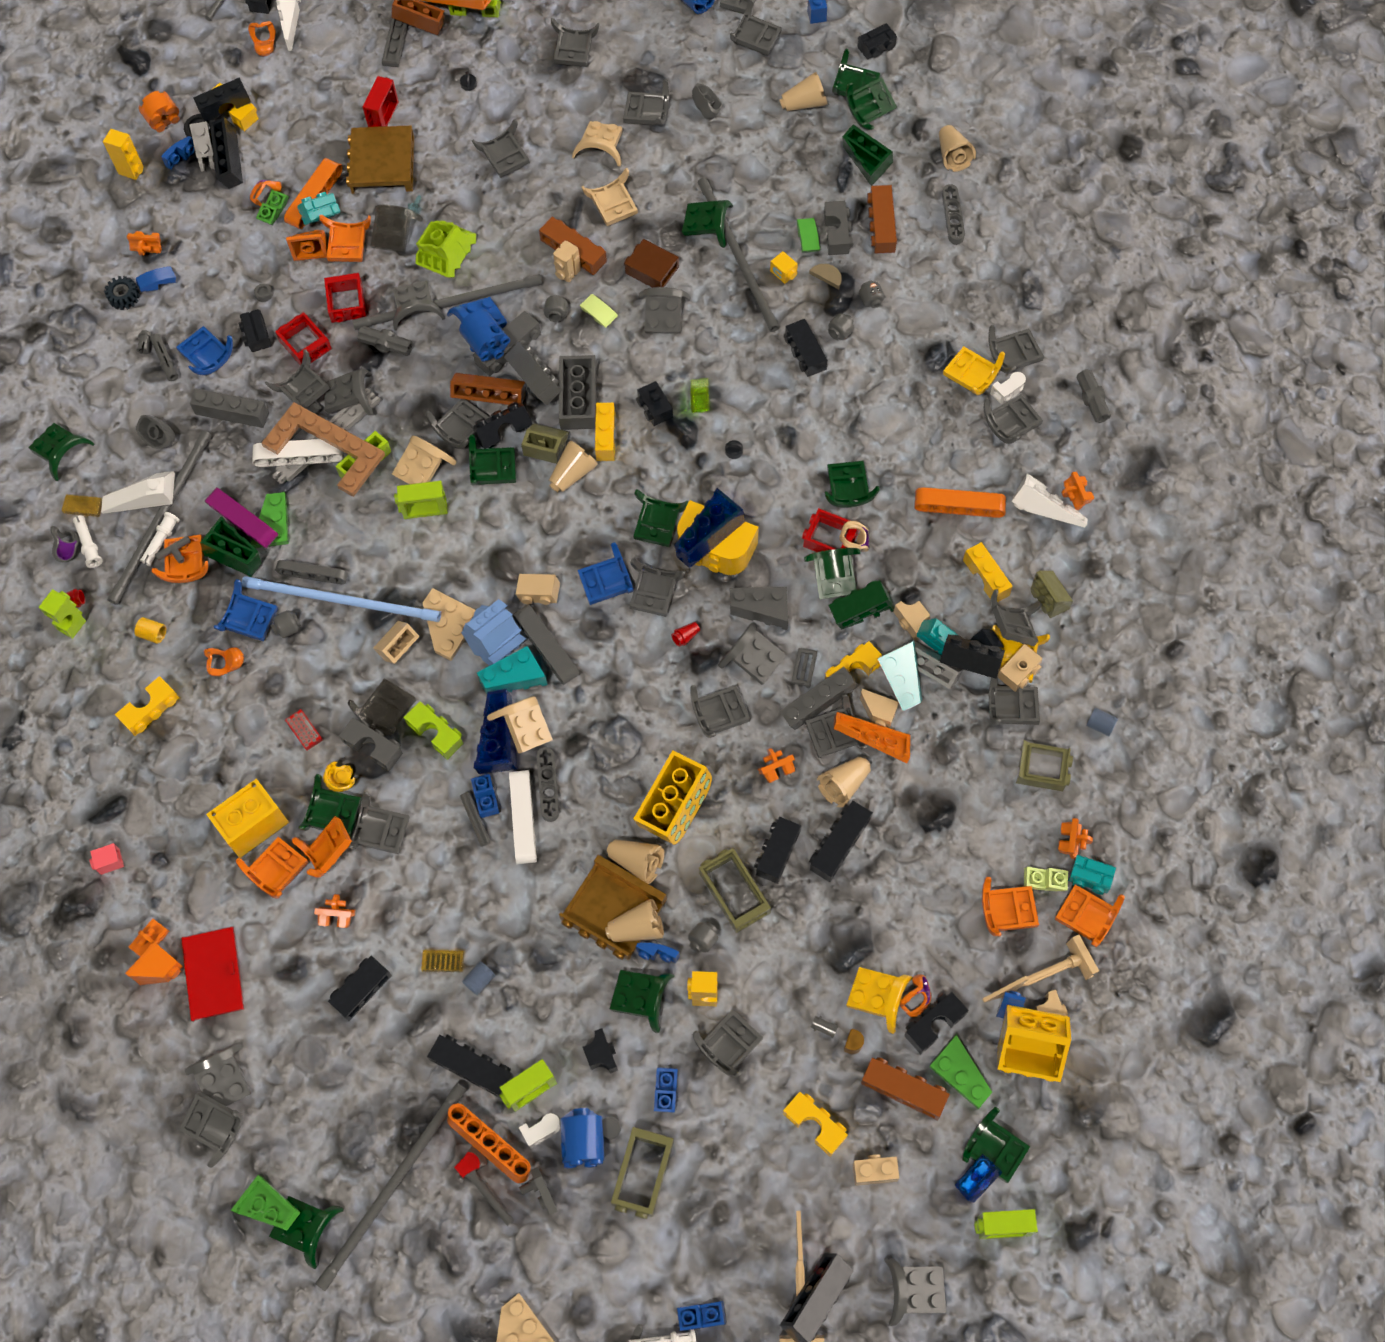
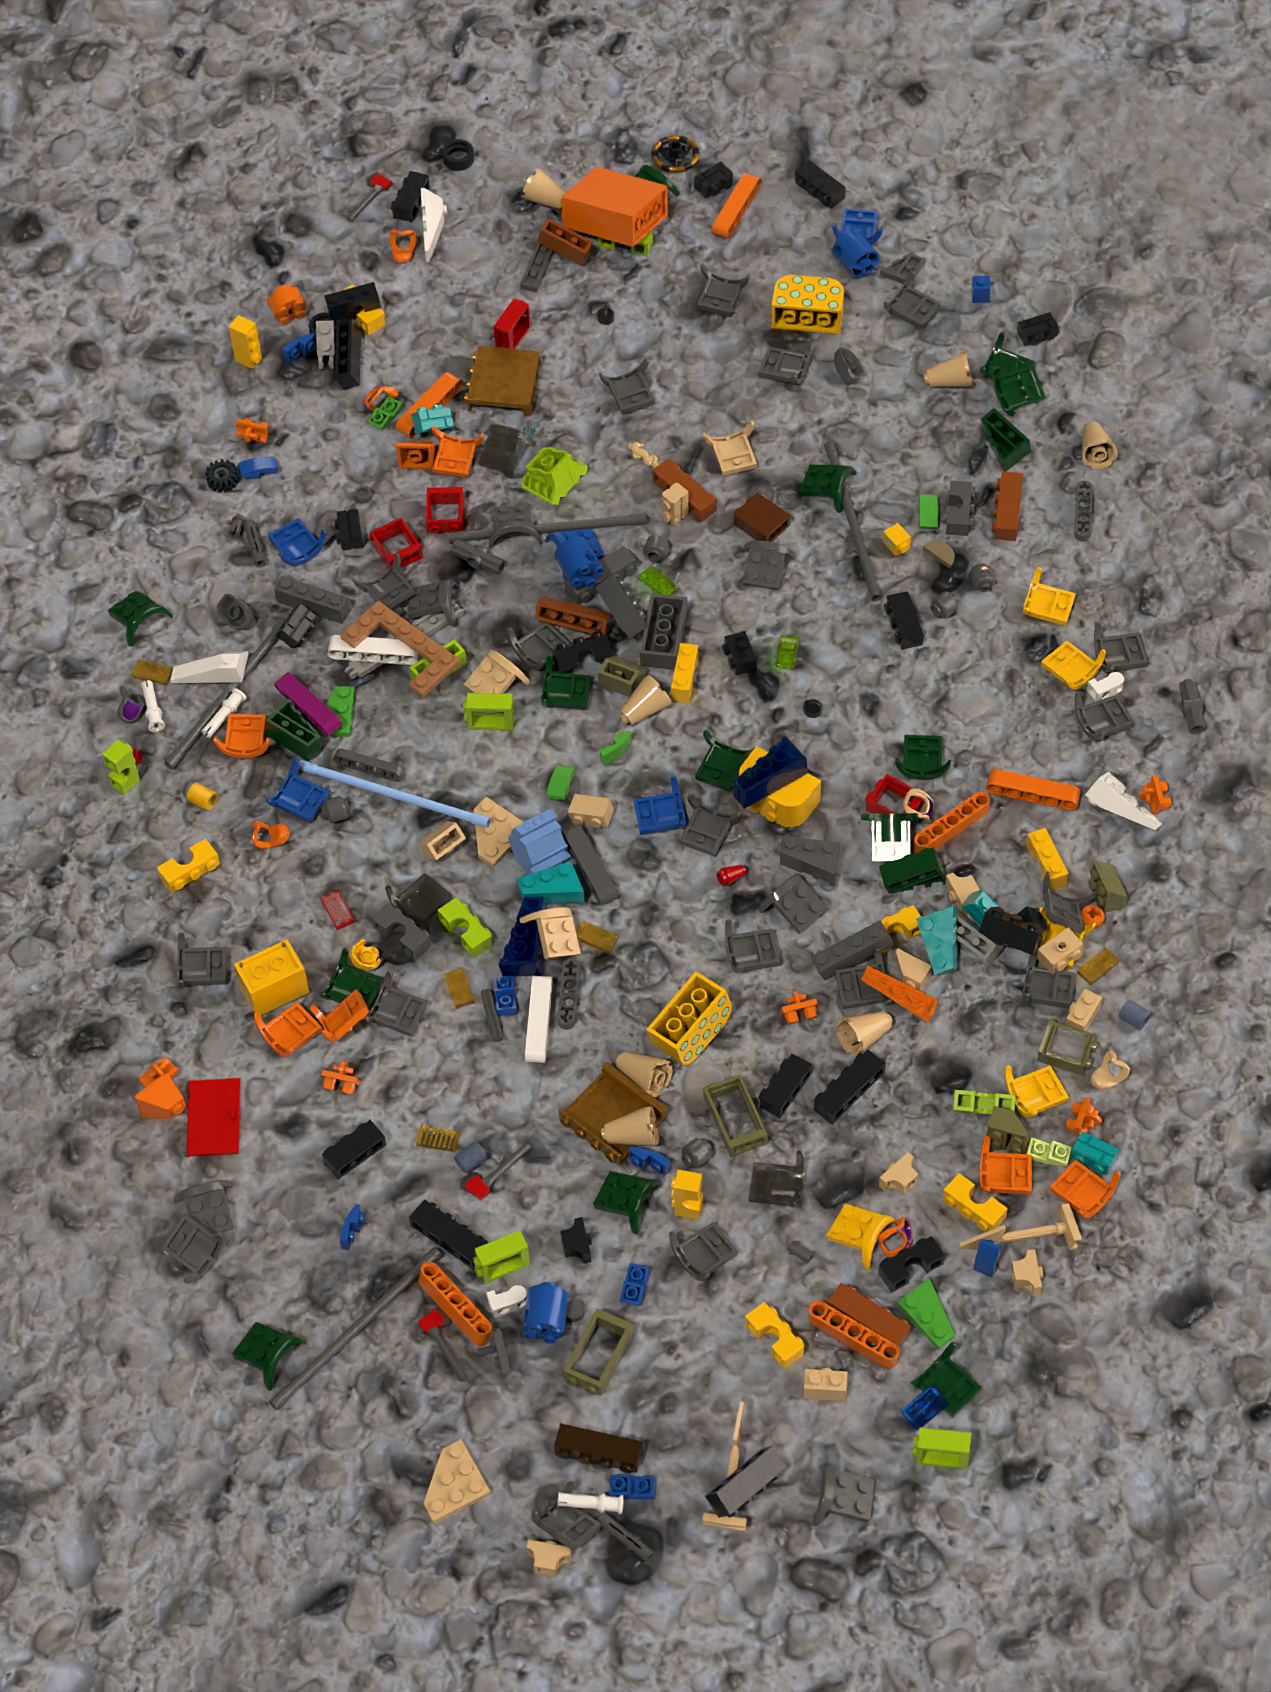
camera: 10 degrees right, 10 degrees down
coral brick [89,843,124,875] -> none
dark grey piece [155,536,191,563] -> none
bright green wing [230,1175,301,1231] -> none
tan piece [572,121,622,166] -> none
yellowish green slope [579,294,618,328] -> none
dark grey tile [791,648,817,688] -> none
pearl gold brick [844,1029,864,1054] -> none
yellow container [997,1005,1071,1082] -> none
none -> dark grey piece [177,932,227,986]
none -> black brick [276,604,316,648]
none -> blue slope [340,1204,365,1250]
none -> clear yellow tile [444,968,475,1009]
none -> piece [460,1142,532,1200]
none -> bright green slope [546,765,575,800]
none -> dark brown brick [554,1423,643,1473]
none -> clear yellow tile [576,921,618,954]
none -> bright green slope [600,730,632,766]
none -> tan animal [629,442,660,468]
none -> clear neon green slope [638,565,677,595]
none -> clear smoke piece [748,1151,804,1208]
none -> yellow brick [771,275,844,334]
none -> orange beam [809,1301,899,1368]
none -> tan brick [879,1152,919,1196]
none -> orange beam [914,792,990,853]
none -> yellow arch [943,1173,1008,1232]
none -> lime arch [953,1090,1016,1115]
none -> olive slope [987,1106,1028,1154]
none -> yellow piece [1005,1065,1069,1118]
none -> yellow piece [1022,567,1076,626]
none -> tan brick [1065,989,1102,1032]
none -> clear yellow tile [1077,947,1119,986]
none -> orange piece [1081,905,1105,929]
none -> tan piece [1090,1050,1130,1091]

